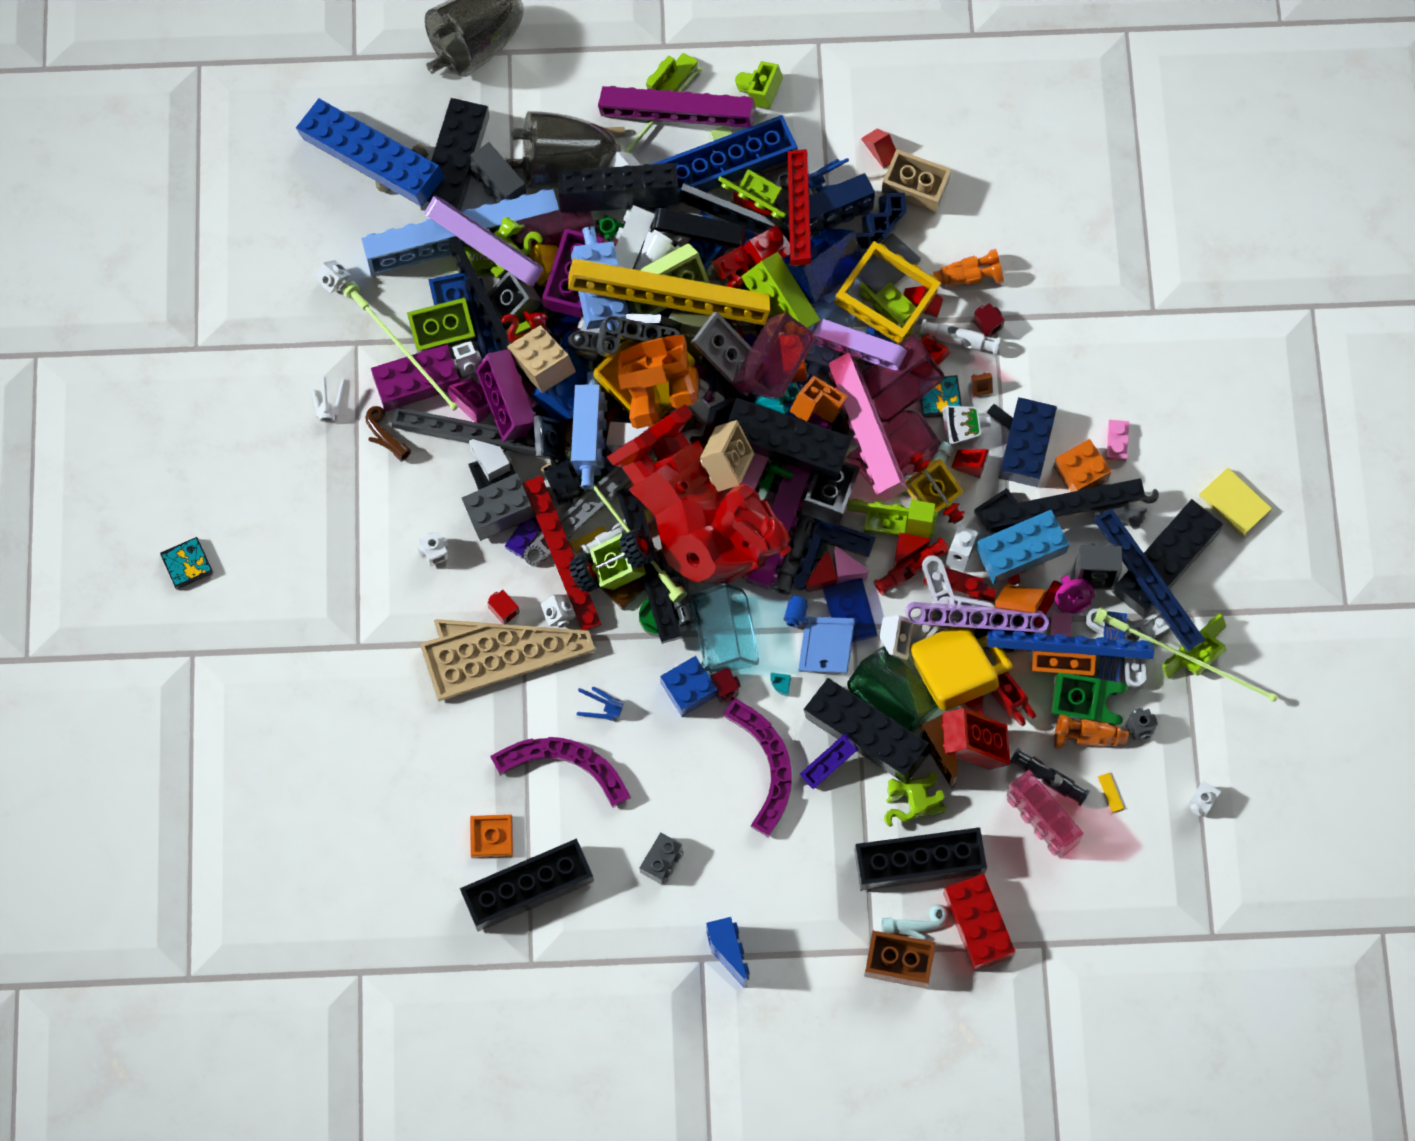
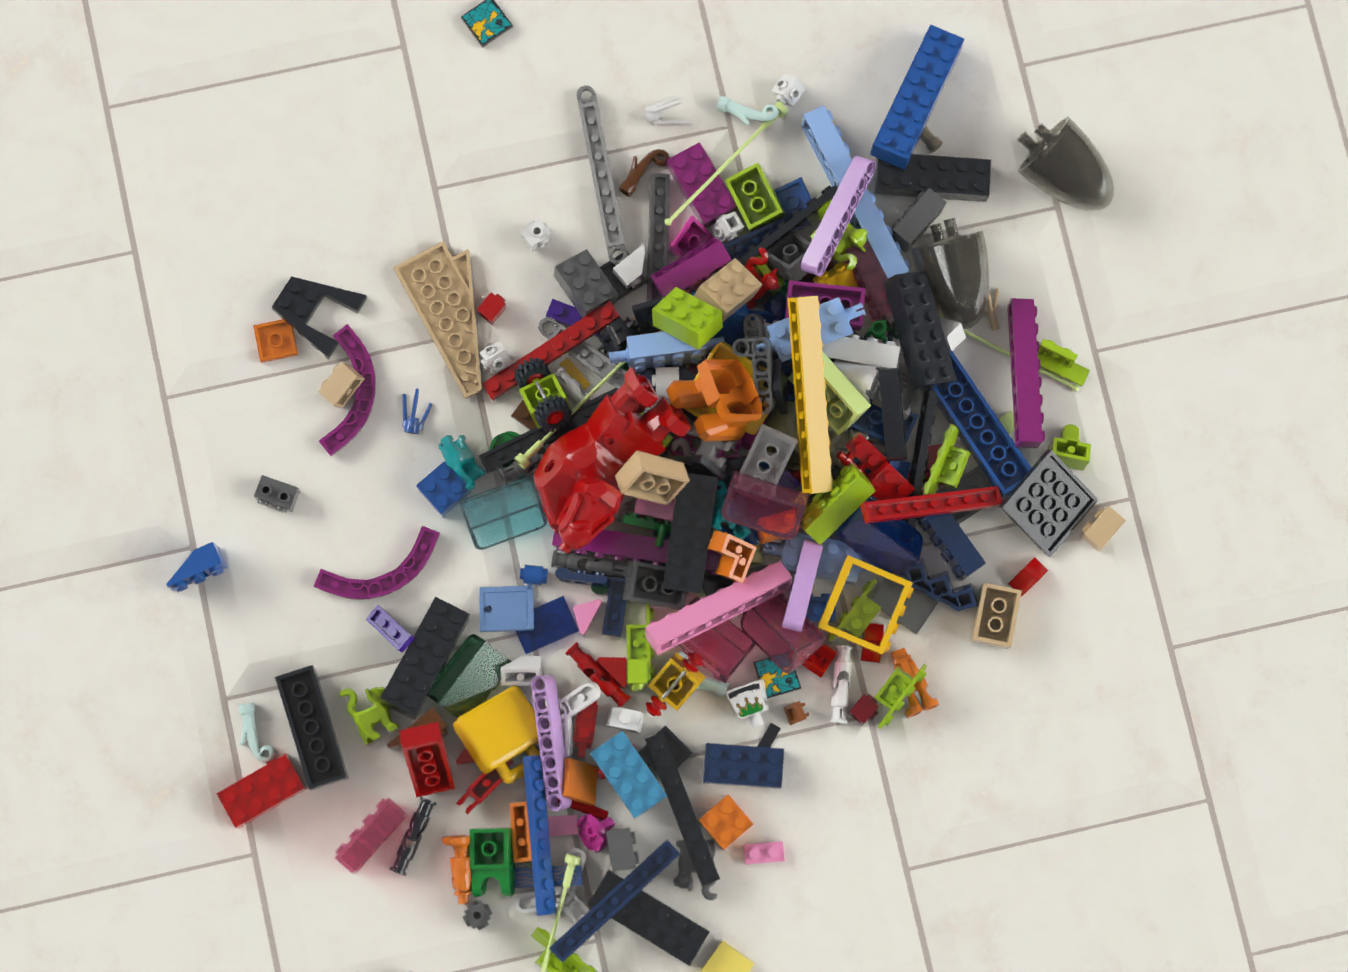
camera: 70 degrees right, 10 degrees up
black brick [460,838,594,932] -> none
dark red brick [710,667,741,702] -> none
teal tile [770,673,791,697] -> none
red slope [805,551,837,592] -> none
blue plant [809,158,849,192] -> none
dark orange brick [864,930,936,989] -> none
red slope [951,449,989,478] -> none
yellow window [1098,772,1124,813] -> none
none -> black wing [272,276,367,360]
none -> tan brick [318,362,365,408]
none -> teal animal [438,435,485,490]
none -> light grey plate [577,85,628,265]
none -> lime brick [652,287,723,350]
none -> light aqua plant [717,96,779,125]
none -> lime bracket [874,664,927,729]
none -> plate [999,449,1098,557]
none -> tan brick [1081,505,1126,551]

